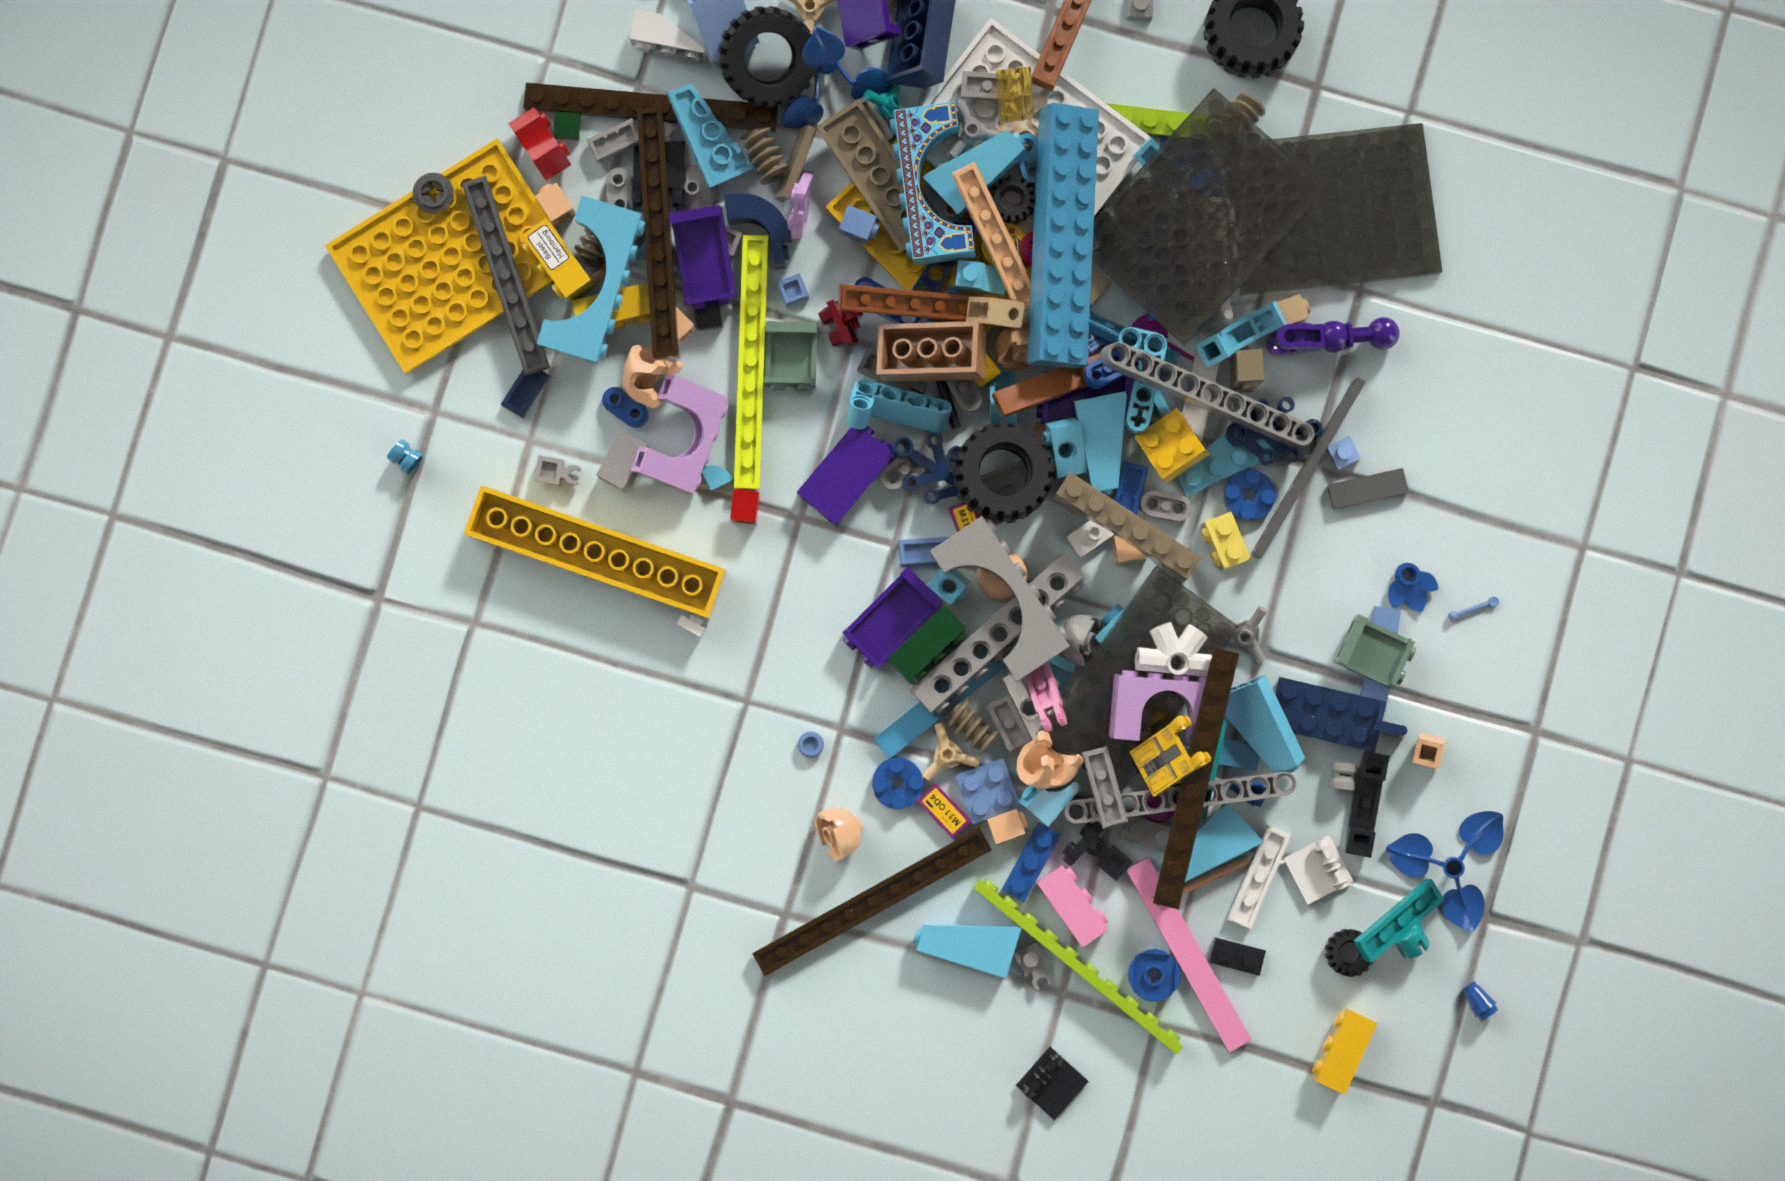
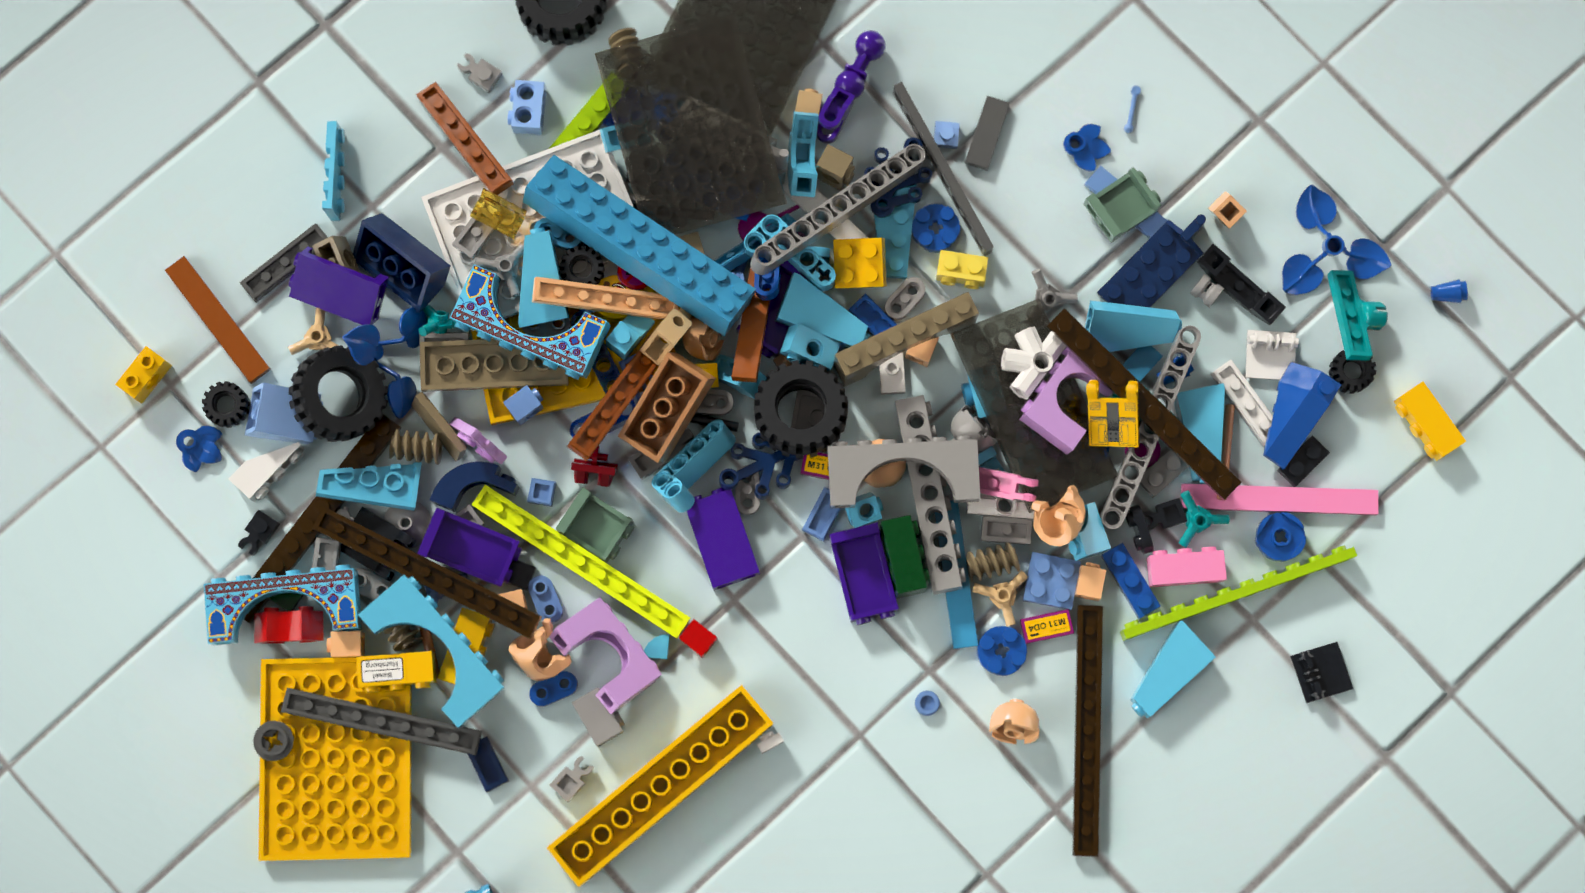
camera: 60 degrees left, 5 degrees down
light grey plate [1014,941,1052,991] -> none
light grey tile [1082,746,1128,829] -> none
none -> arch [204,565,362,646]
none -> black plate [238,509,280,556]
none -> light blue brick [508,80,546,135]
none -> medium blue plate [528,575,563,624]
none -> teal piece [1178,491,1230,548]
none -> blue wedge [1263,362,1341,469]

